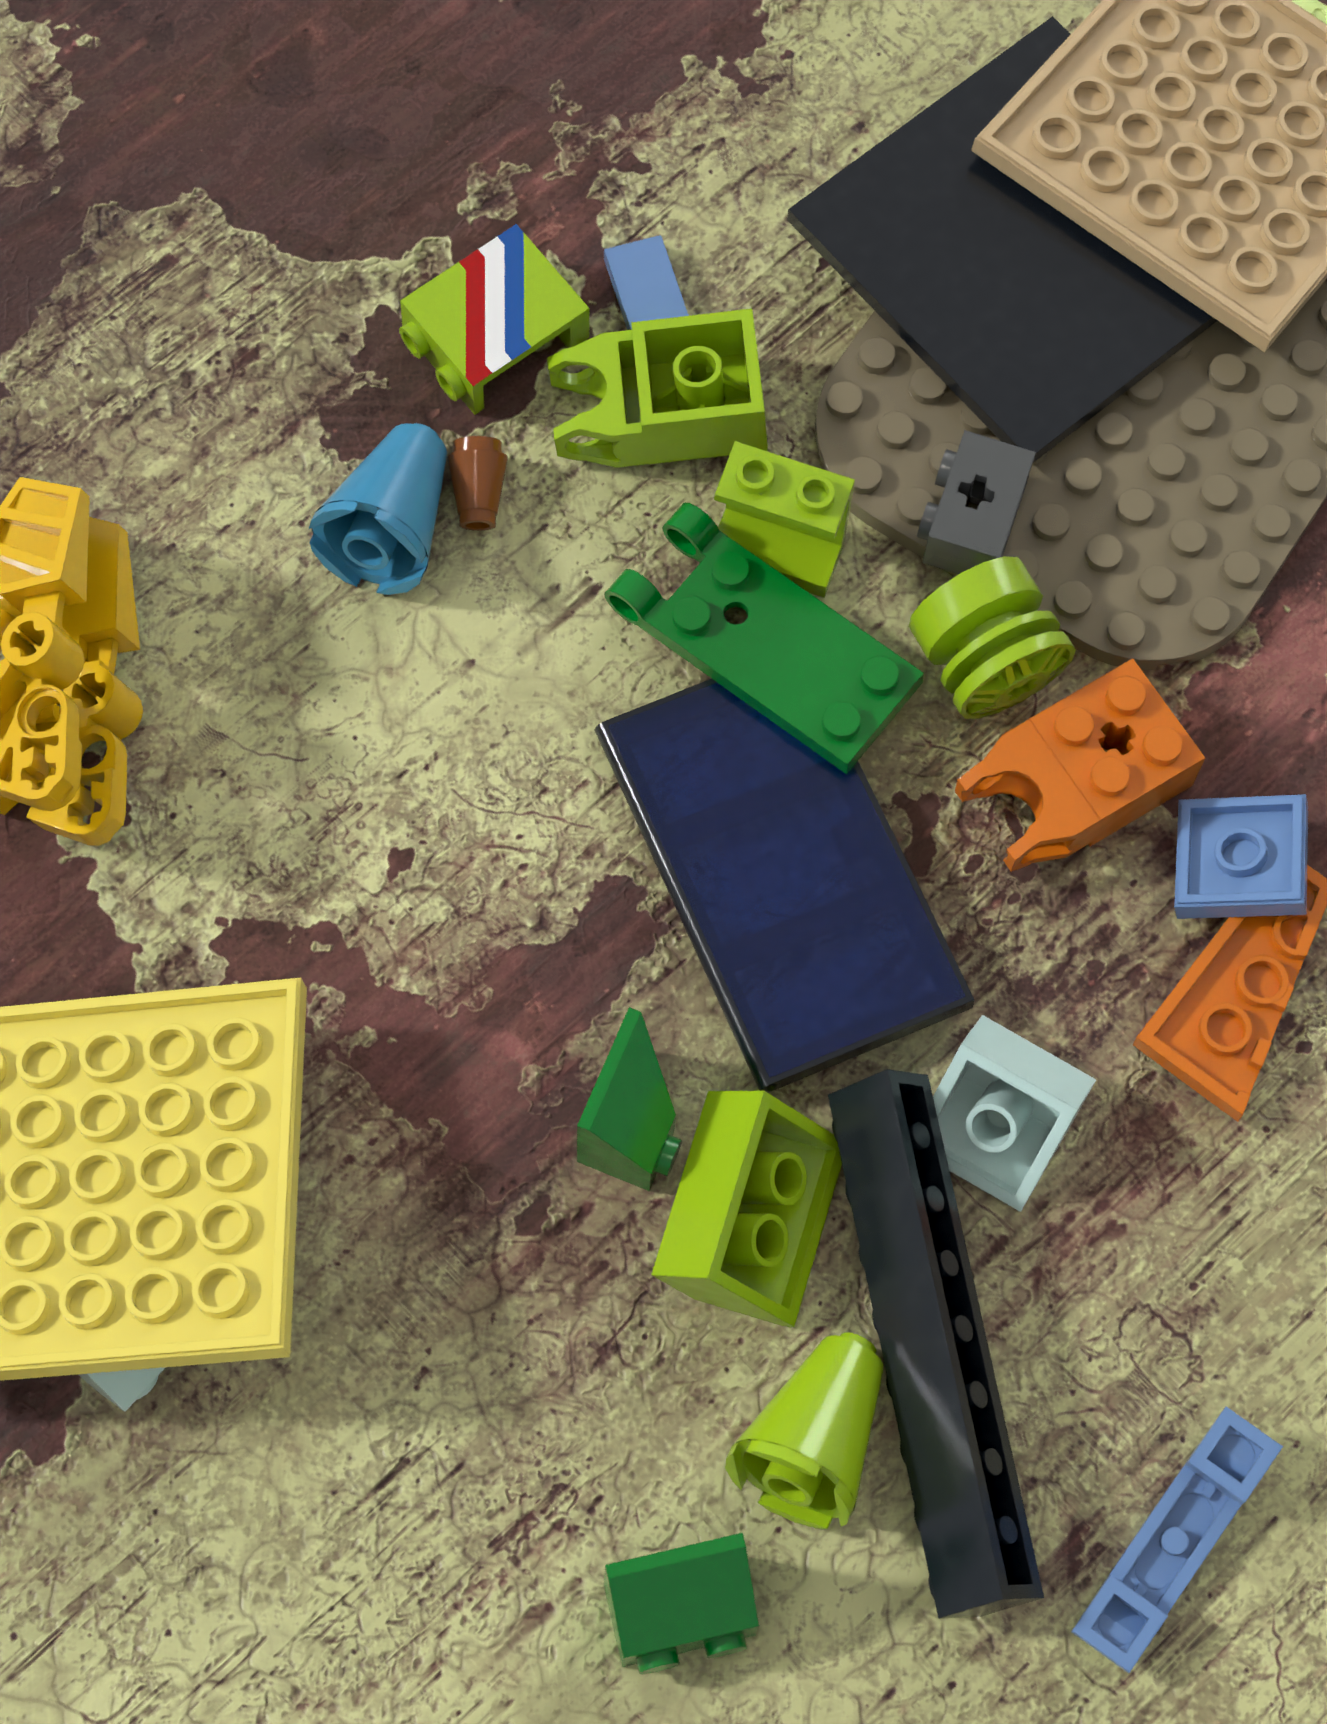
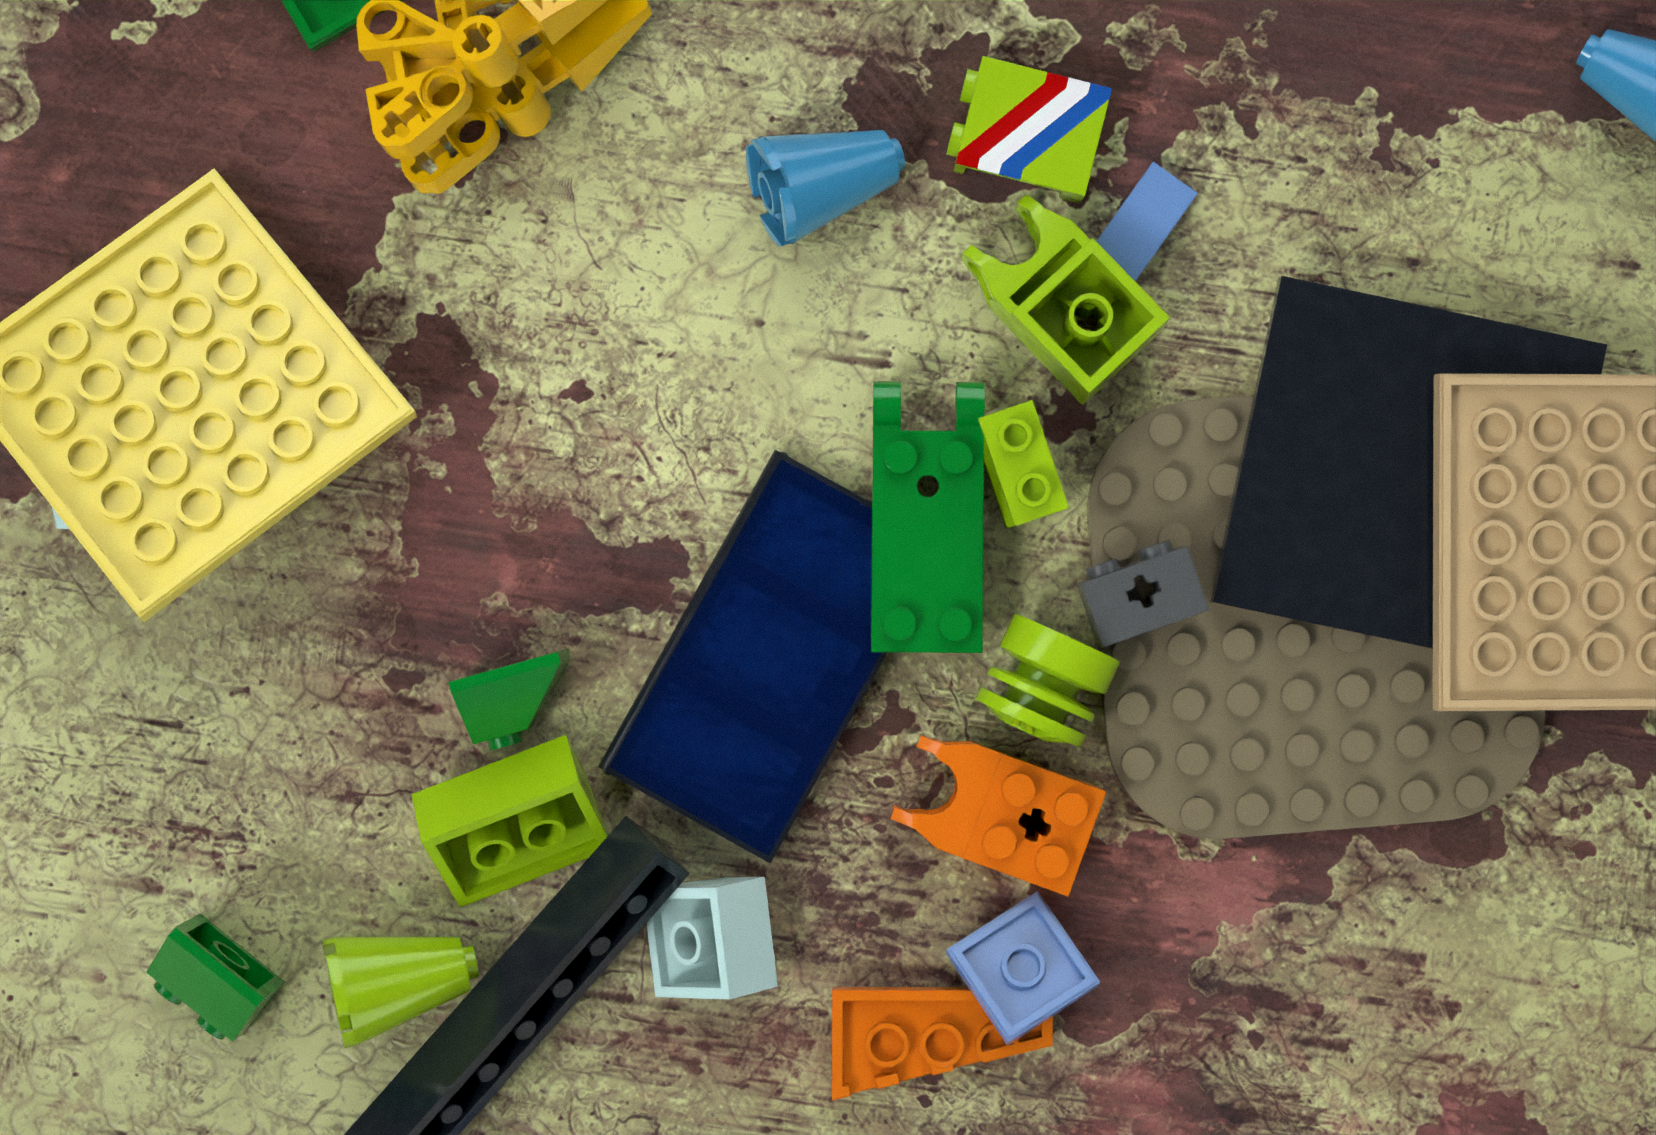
camera: 60 degrees right, 20 degrees up
dark orange cone [447,436,508,531] -> none

